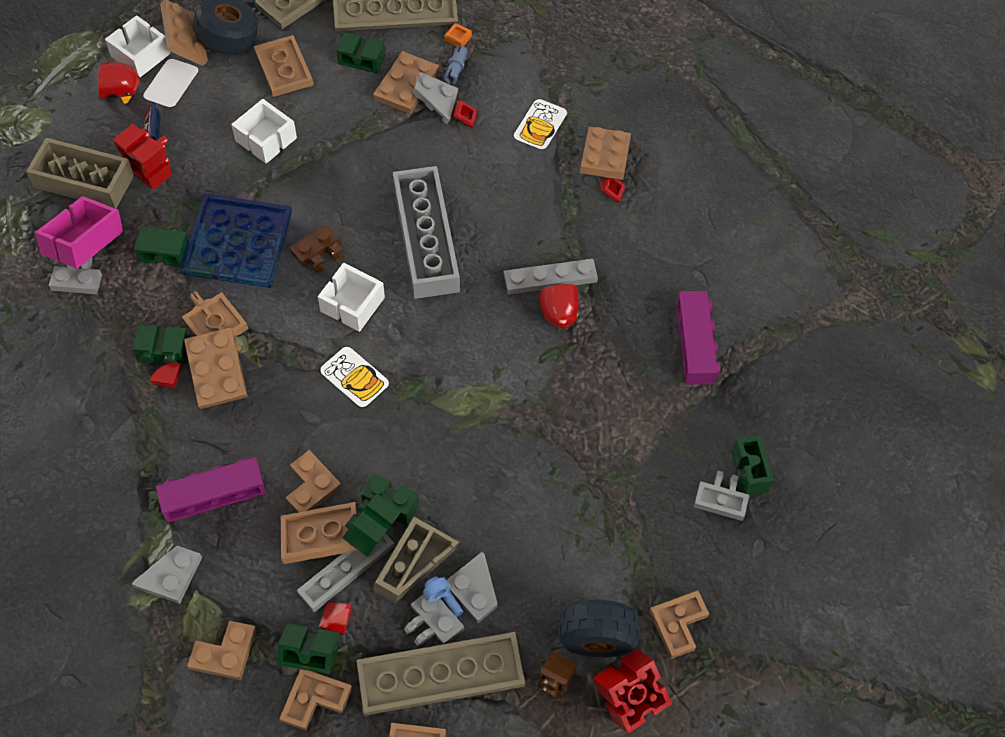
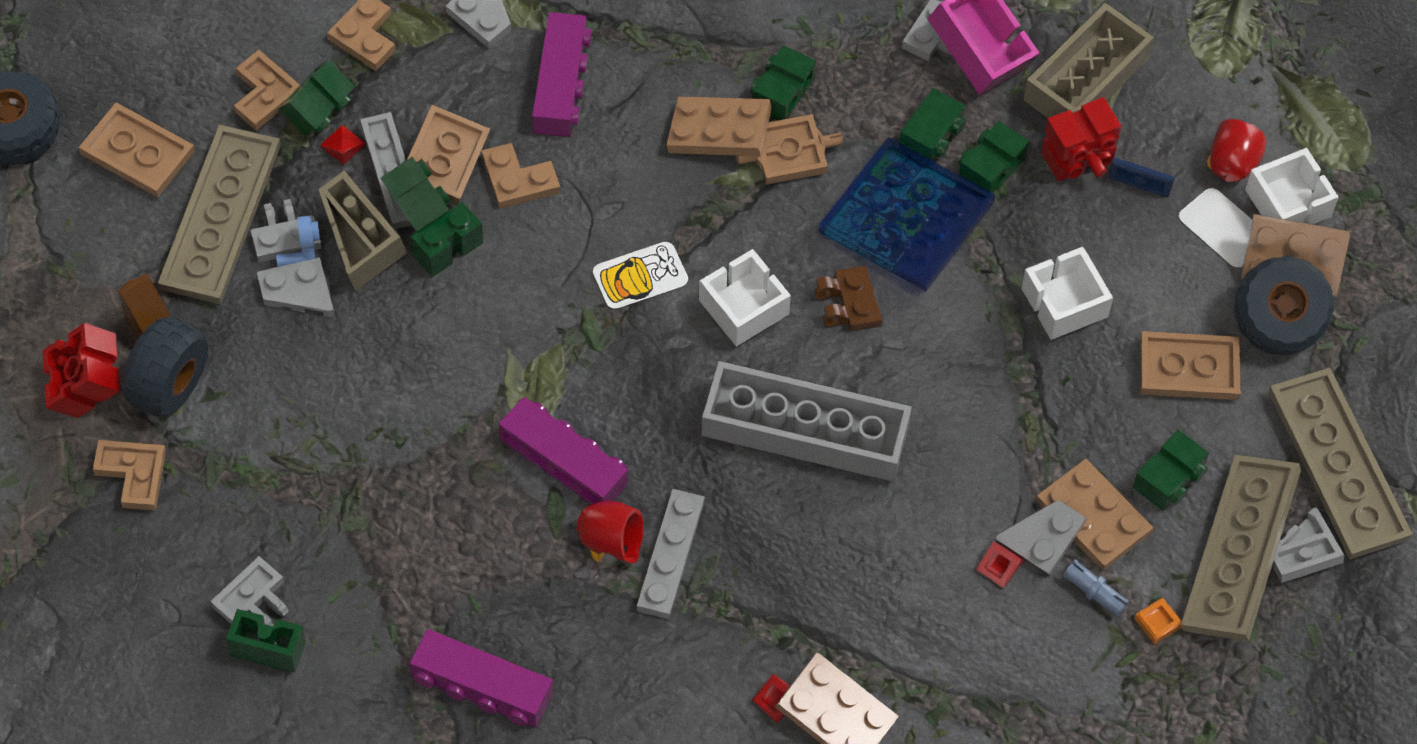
camera: 115 degrees right, 0 degrees up
red tile [150,363,182,388] -> none
sticker [514,99,567,149] -> none
none -> magenta brick [499,397,628,504]
none -> dark green brick [958,121,1029,199]

